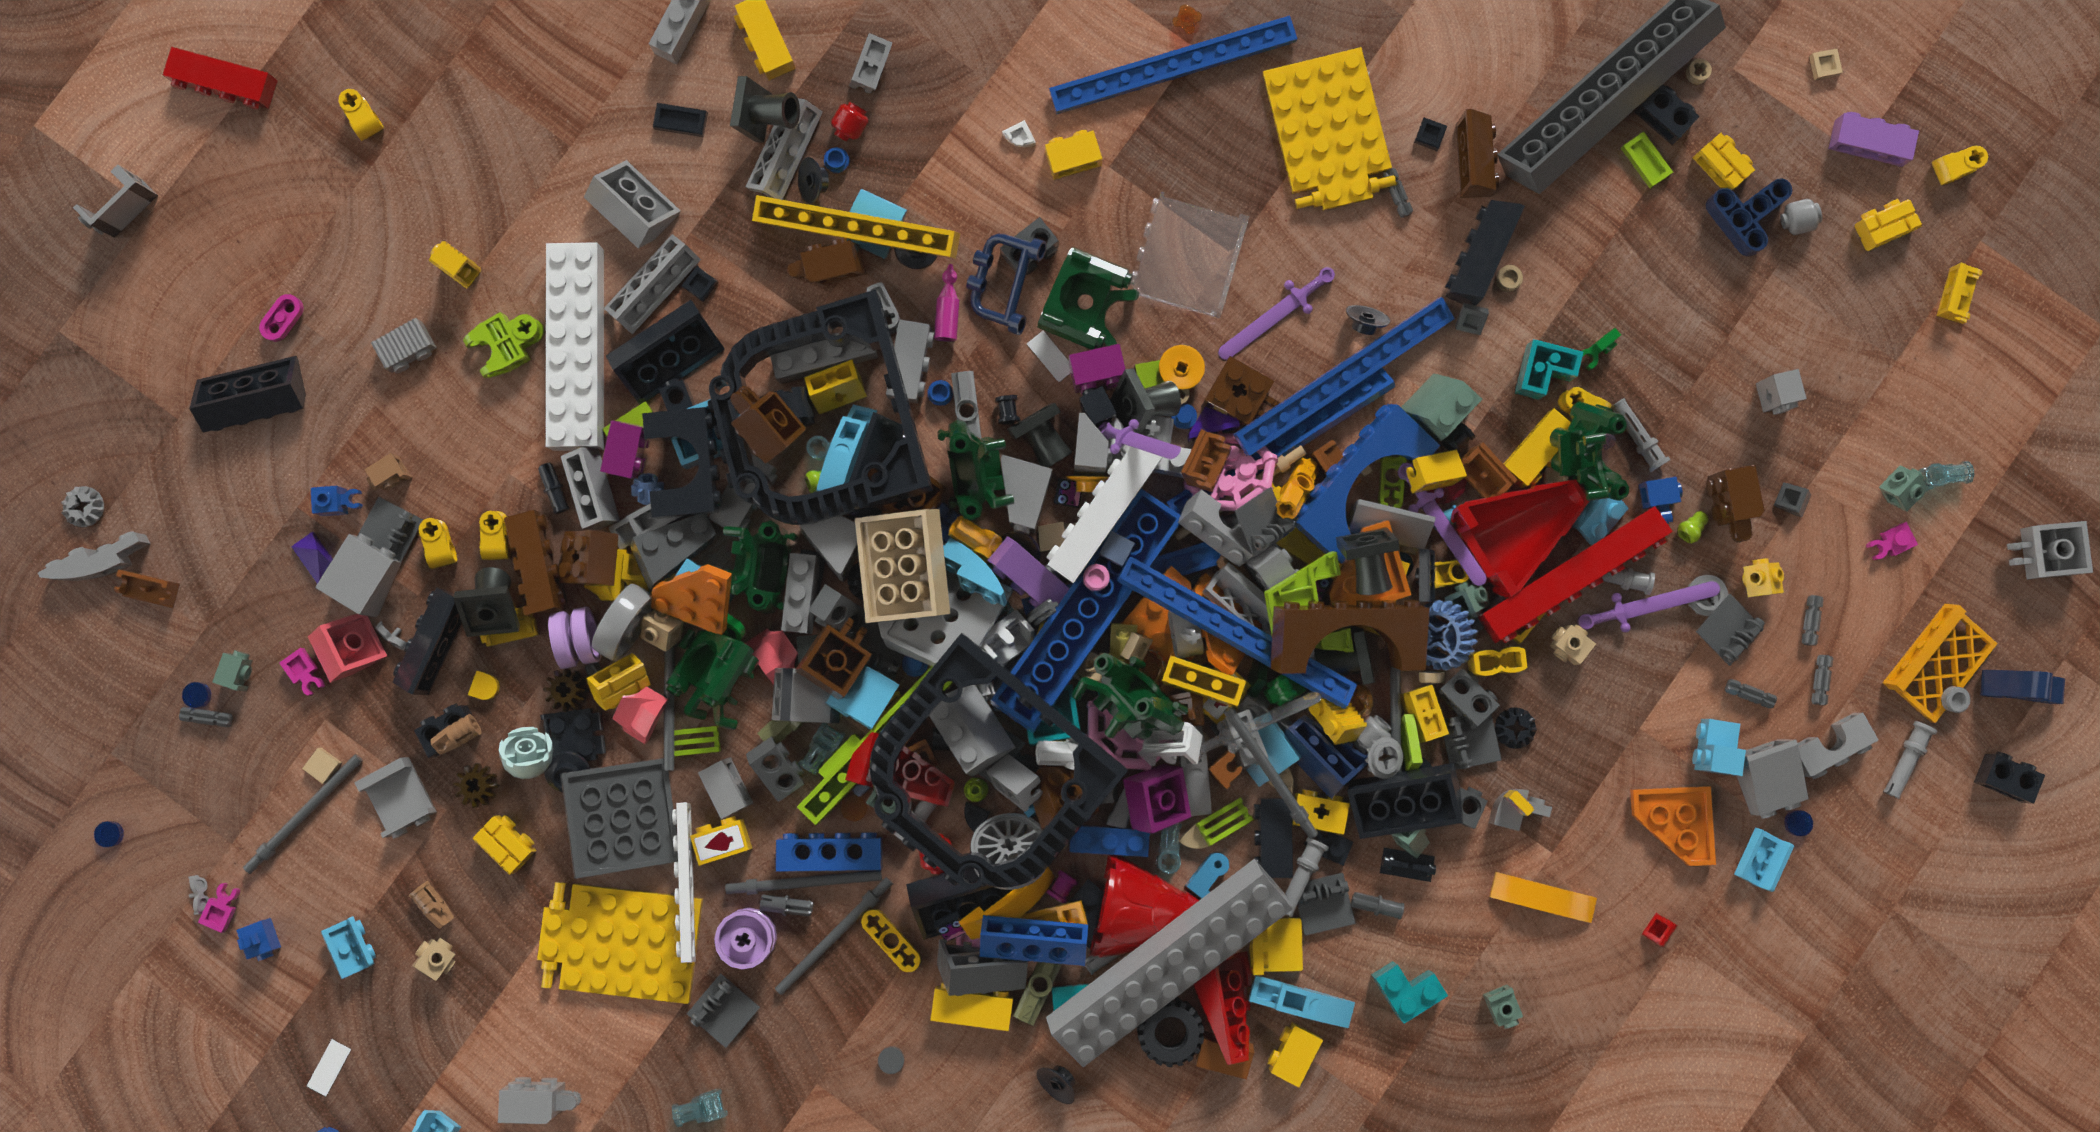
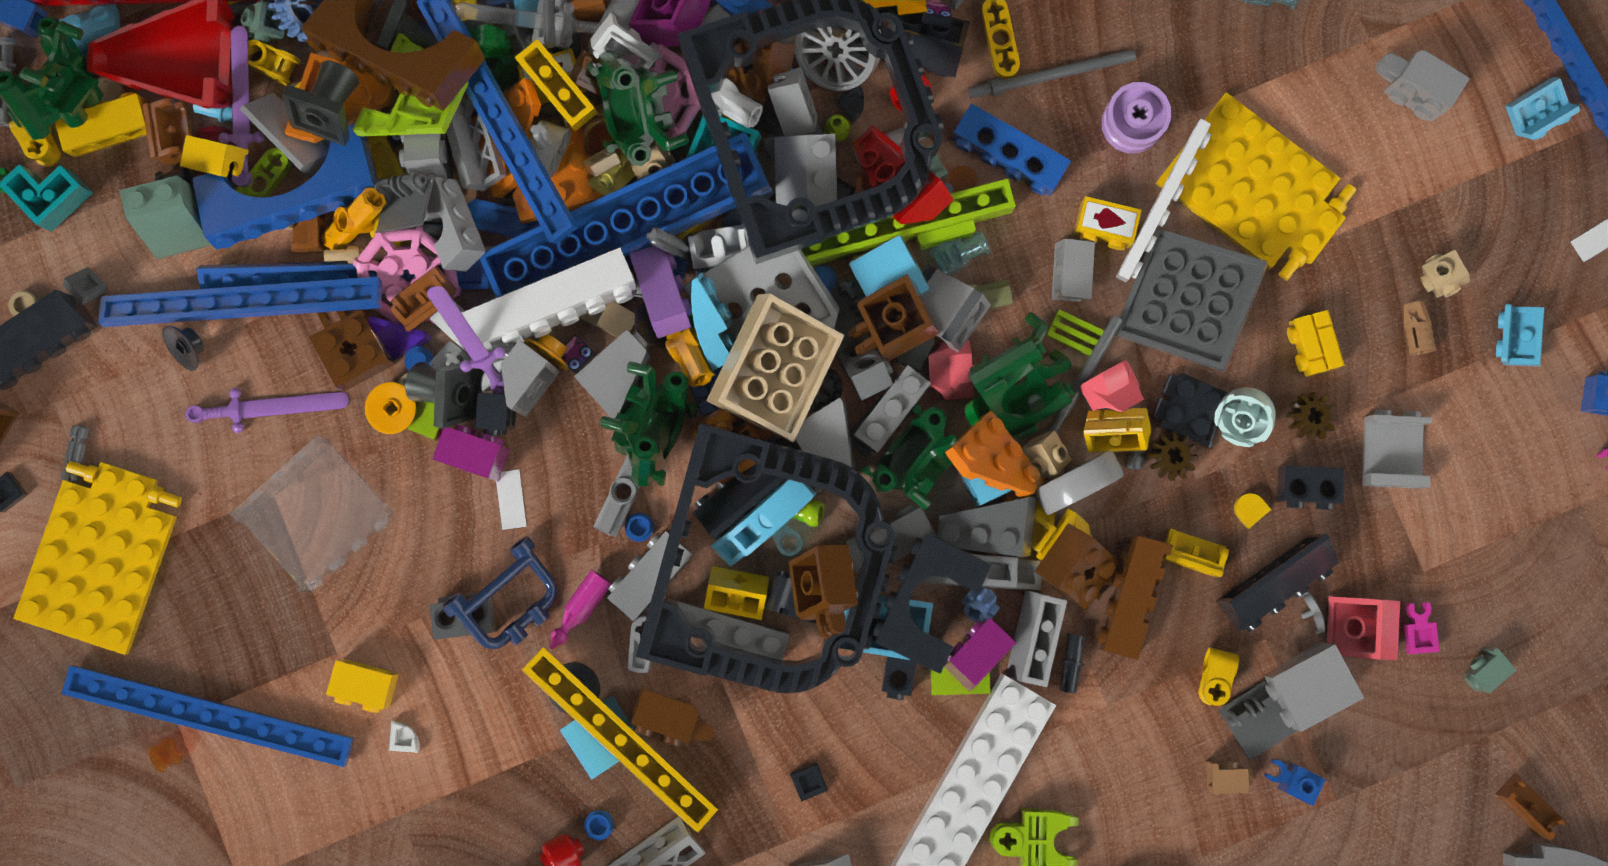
camera: 145 degrees left, 0 degrees up
dark grey axle [179,707,233,727] -> none
clear blue tile [182,682,211,708] -> none
dark grey bar [243,754,363,874] -> none
dark purple slope [291,532,333,584] -> none
tan tile [302,748,342,784] -> none
medium nougat hinge [431,714,482,755] -> none
pearl dark grey plant [453,567,520,637] -> none
yellow piece [479,511,512,560] -> none
black piece [544,751,590,793] -> none
lavender wheel [548,606,601,669] -> none
light grey fence [604,234,701,334] -> none
black slope [606,300,725,405] -> none
dark grey hinge [687,974,760,1048] -> none
dark grey bar [725,870,882,895] -> none
dark grey brick [746,736,804,802] -> none
dark grey axle [760,894,813,916] -> none
black piece [798,157,829,204] -> none
black bush [995,395,1020,424] -> none
pearl dark grey plant [1007,403,1072,467] -> none
dark green piece [1037,247,1140,350] -> none
bright pink tile [1083,564,1110,591] -> none
sand blue tile [1099,531,1135,567] -> none
black plate [1415,549,1435,602] -> none

